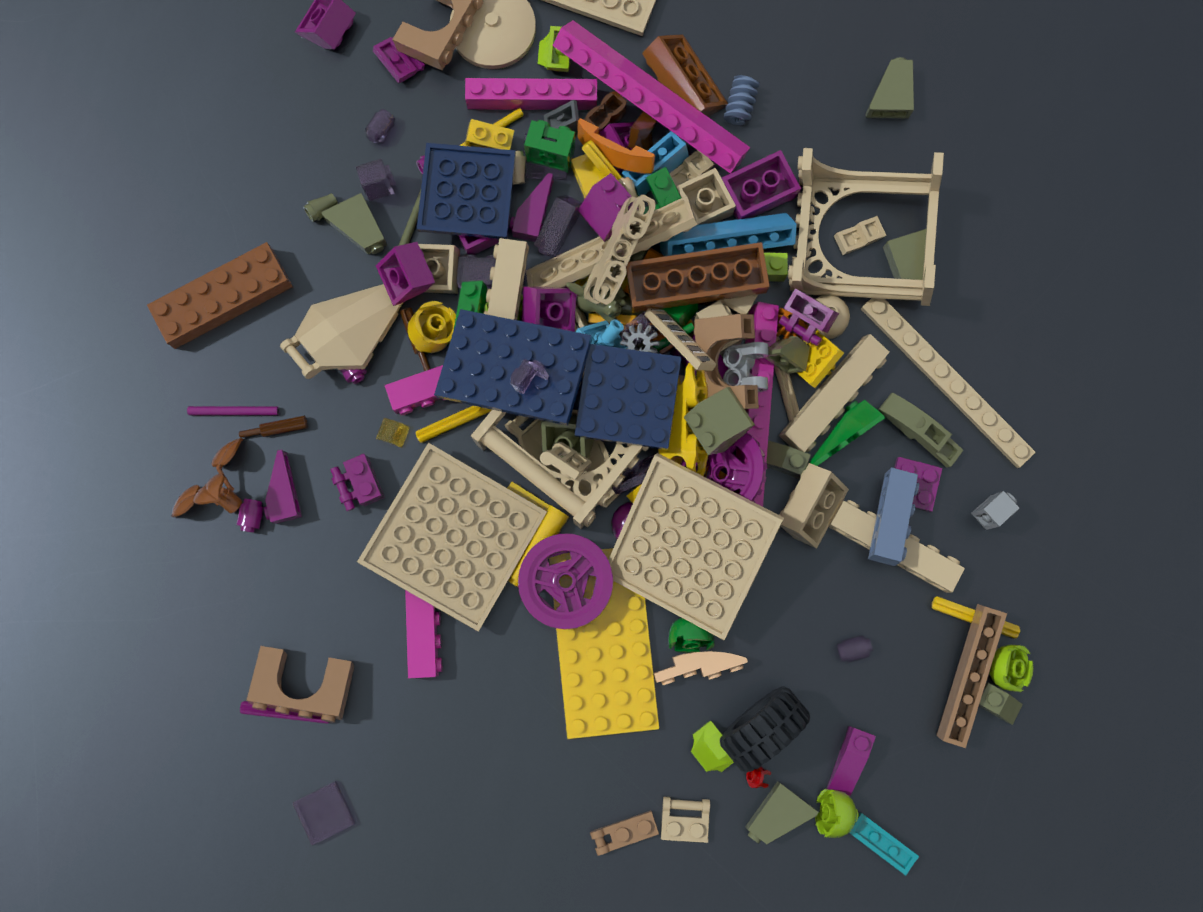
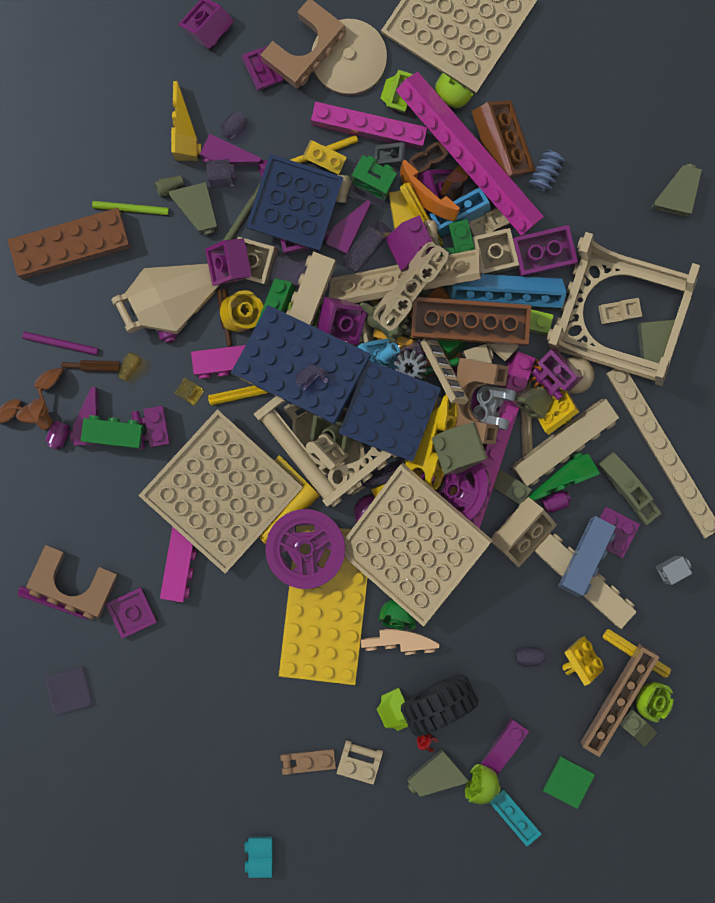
camera: 15 degrees right, 5 degrees up
none -> green brick [81,415,144,449]
none -> lime bar [92,201,169,215]
none -> magenta plate [106,587,157,638]
none -> clear yellow cone [118,352,142,381]
none -> yellow wedge [171,81,202,161]
none -> magenta slope [200,134,262,167]
none -> lime cylinder [435,72,474,108]
none -> magenta brick [541,490,571,513]
none -> green tile [543,756,595,809]
none -> yellow plate [563,636,605,686]

